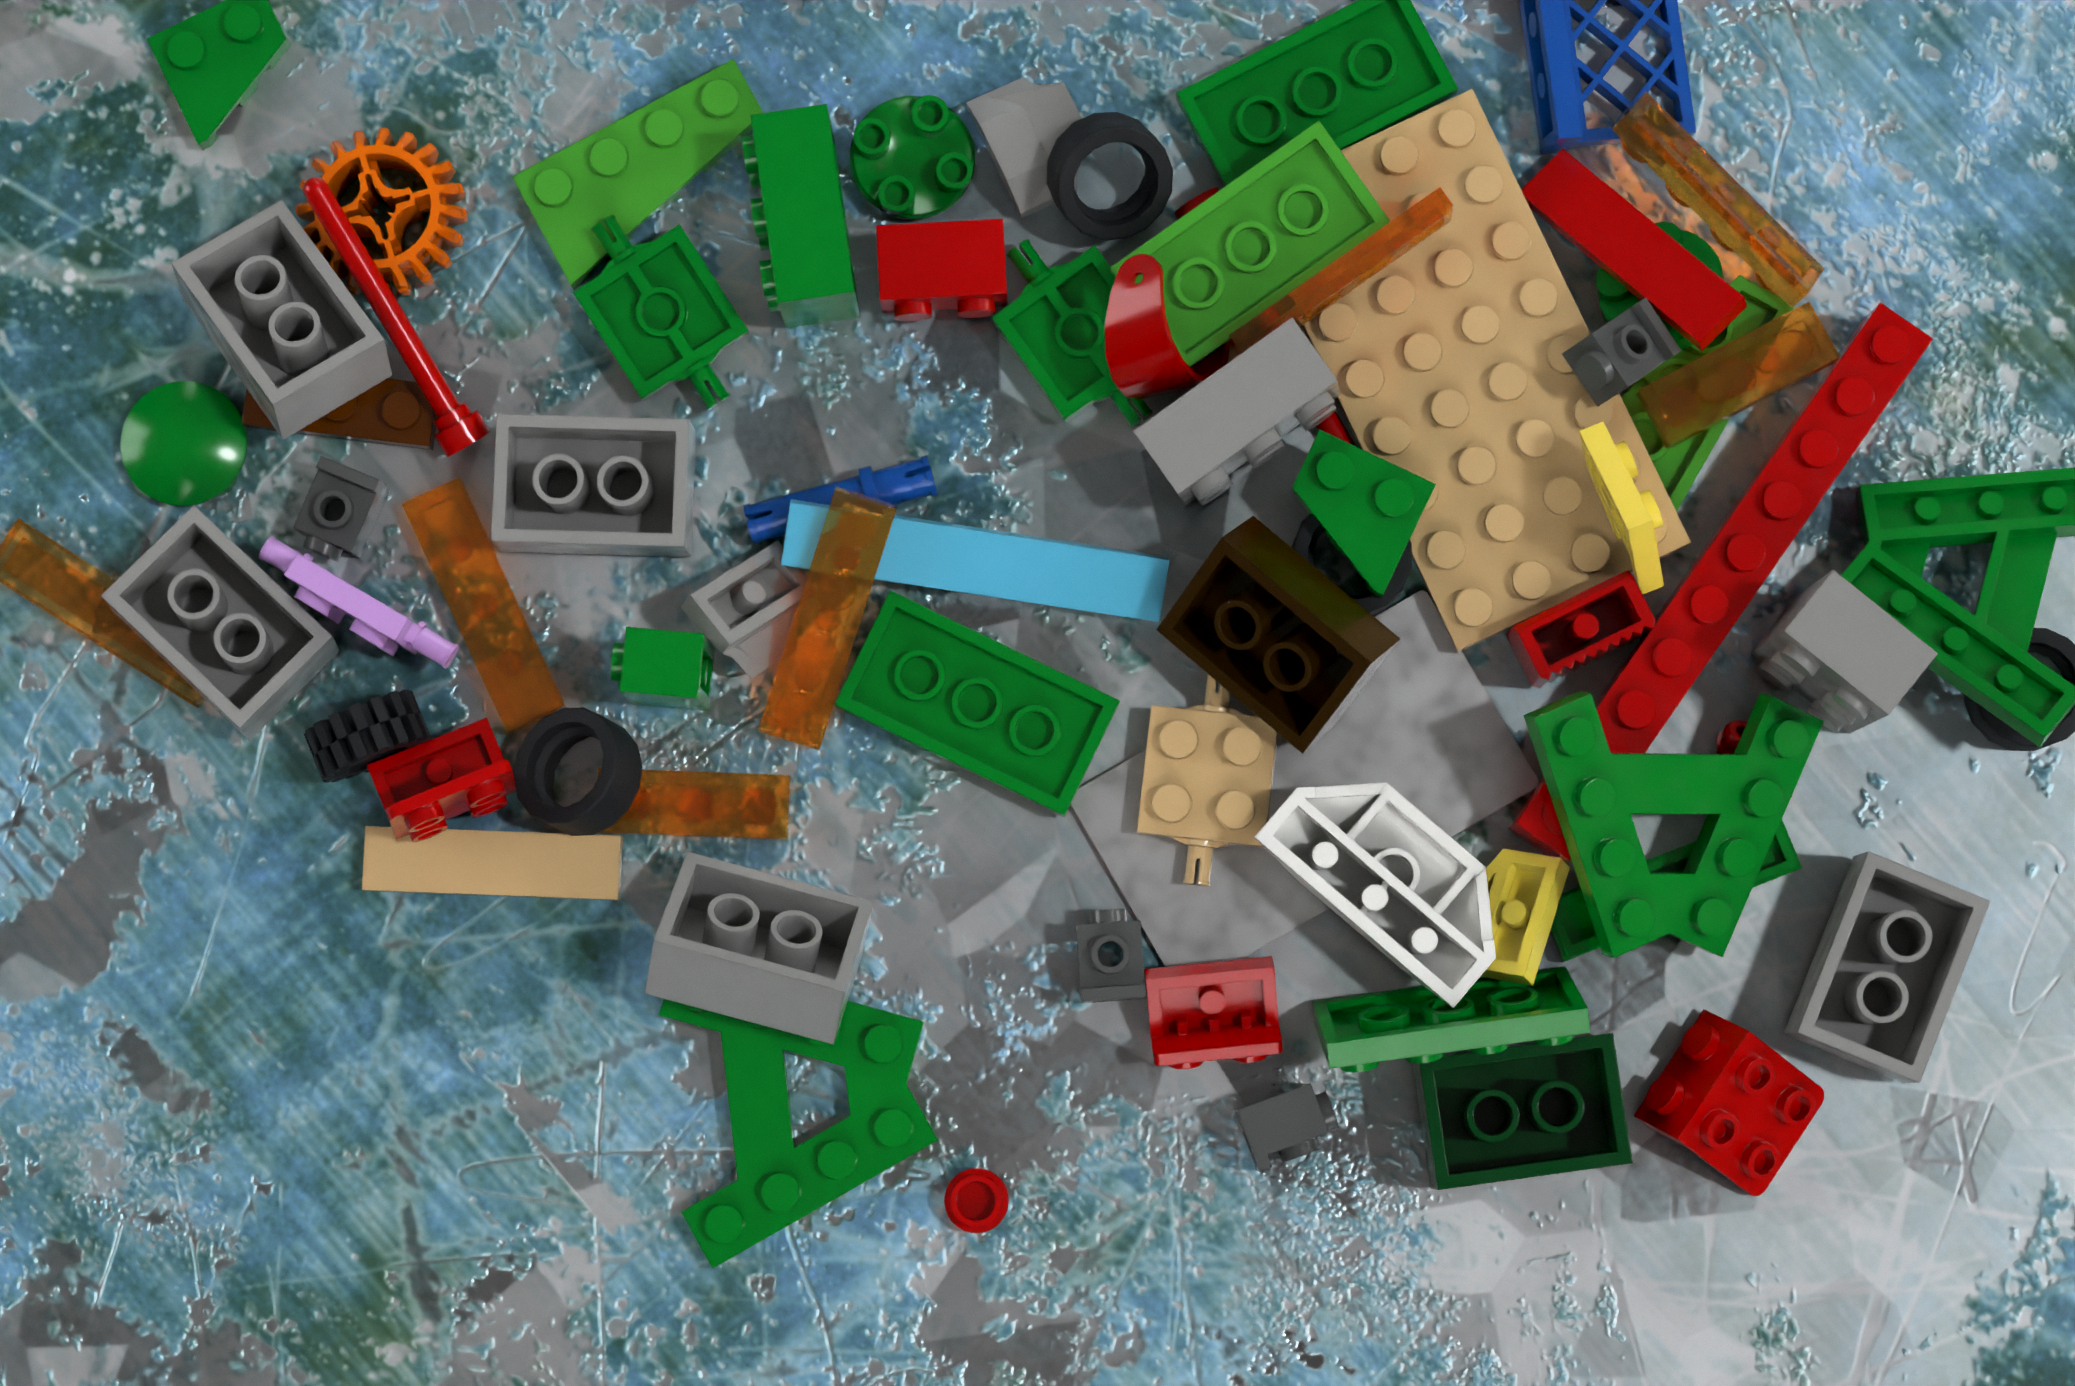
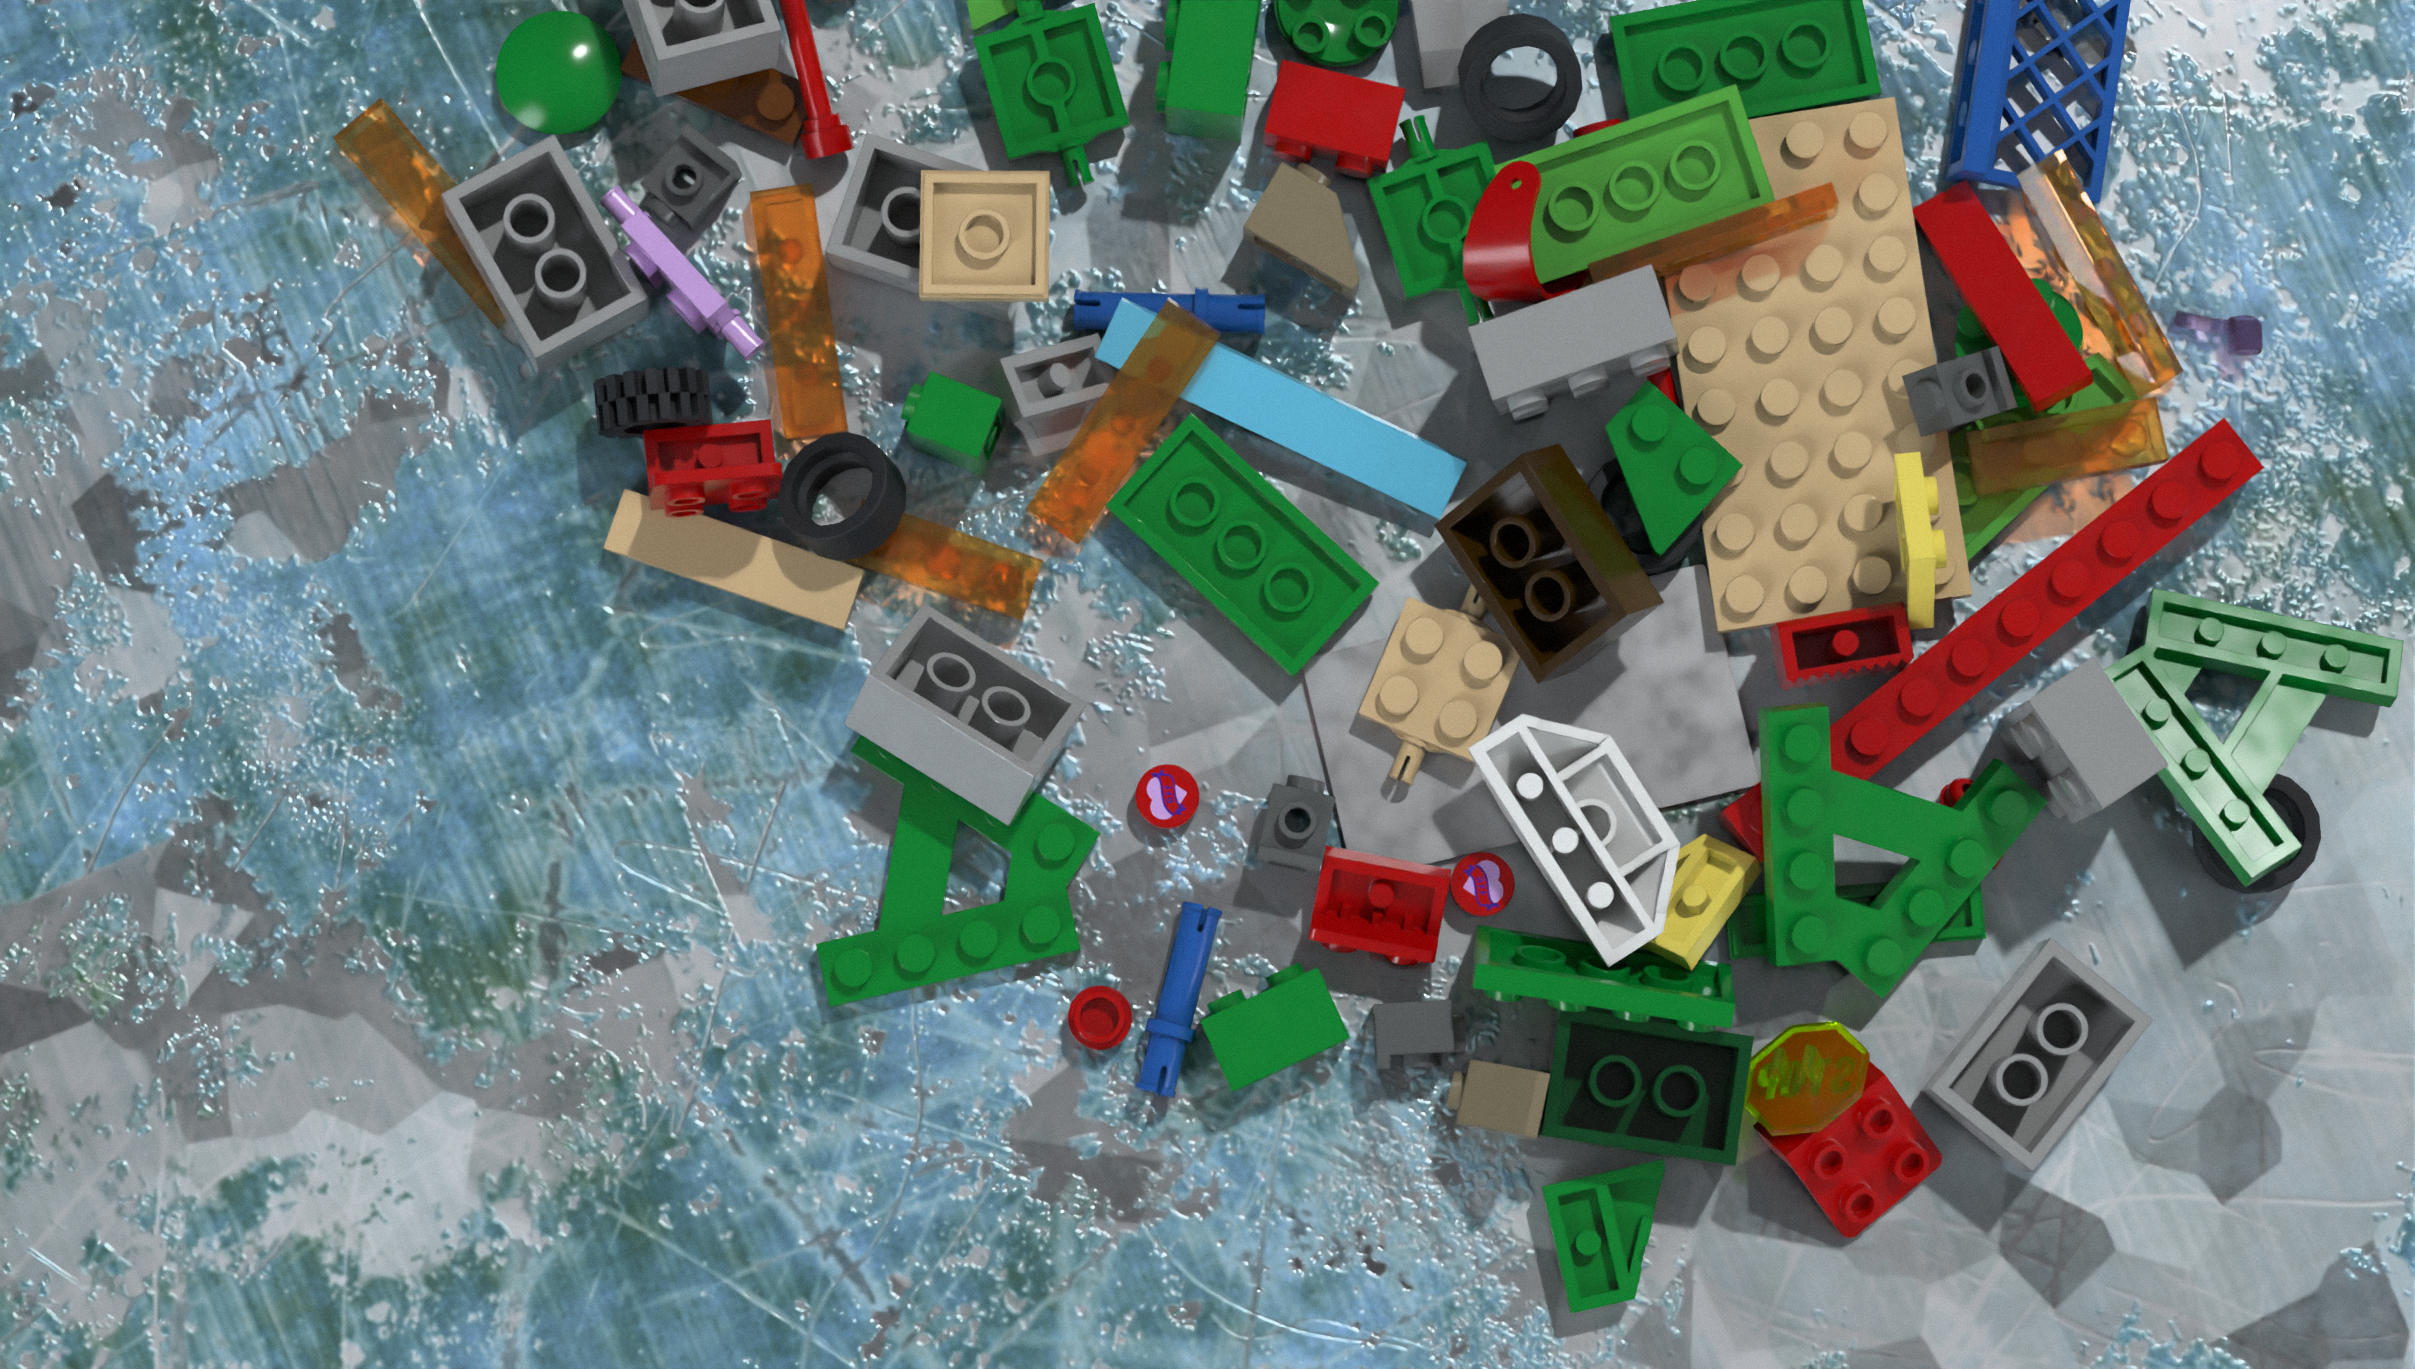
camera: 15 degrees right, 0 degrees up
none -> tan plate [919,170,1050,302]
none -> red tile [1135,764,1199,830]
none -> blue pin [1135,901,1222,1099]
none -> green brick [1200,962,1350,1093]
none -> dark tan slope [1243,162,1360,301]
none -> dark tan slope [1445,1059,1551,1141]
none -> red tile [1450,852,1515,917]
none -> green wing [1541,1159,1666,1313]
none -> piece [1744,1021,1870,1136]
none -> clear purple hand [2174,310,2263,356]

